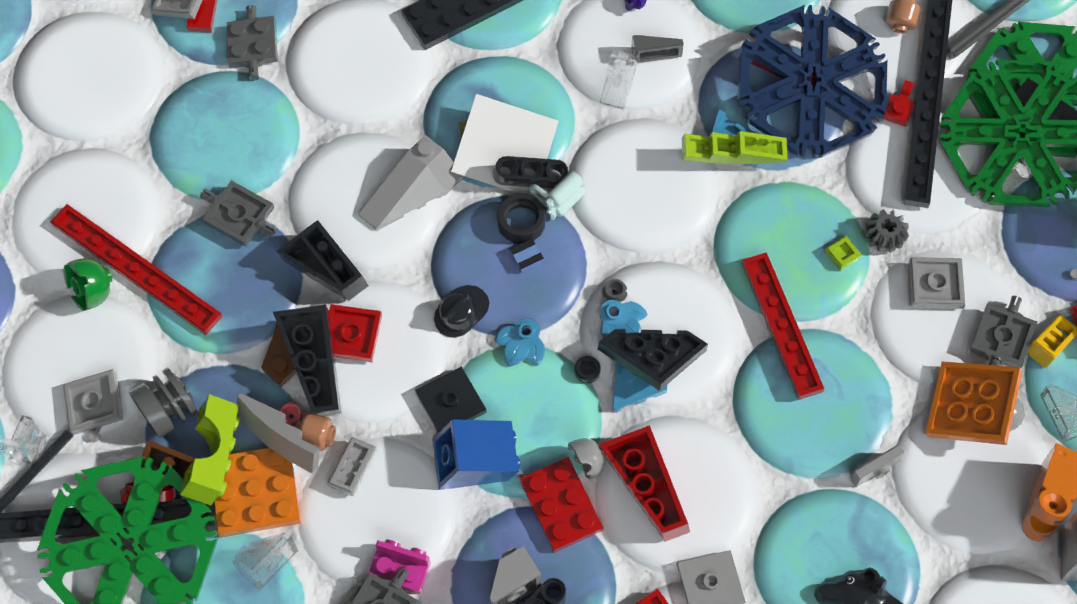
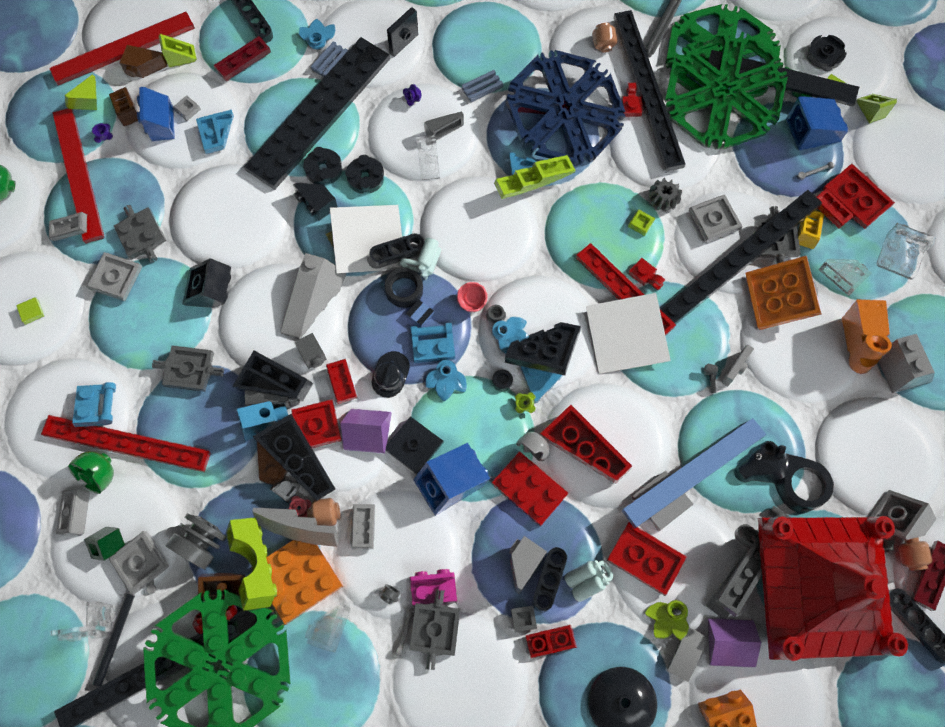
camera: 25 degrees left, 5 degrees up
none -> lime tile [16,297,45,325]
none -> light grey slope [56,489,90,535]
none -> dark azure plate [72,382,116,427]
none -> dark green panel [84,527,125,561]
none -> light grey plate [86,252,142,301]
none -> black slope [183,258,231,308]
none -> dark azure torso [237,401,288,441]
none -> dark grey slope [245,390,291,409]
none -> dark grey tile [270,480,301,503]
none -> black slope [293,183,338,221]
none -> dark grey brick [294,333,327,369]
none -> black plate [303,147,342,185]
none -> red plate [326,359,358,404]
none -> medium lavender slope [341,409,392,454]
none -> black plate [345,154,384,194]
none -> dark grey plate [379,584,401,604]
none -> dark azure plate [411,322,455,363]
none -> coral hair [457,282,488,313]
none -> sand blue tile [462,70,503,102]
none -> lime plate [515,392,536,414]
none -> white sticker [586,293,671,374]
none -> medium blue tile [622,418,766,528]
none -> red plate [628,258,665,291]
none -> black plate [660,190,822,324]
none -> dark grey hand [704,363,718,393]

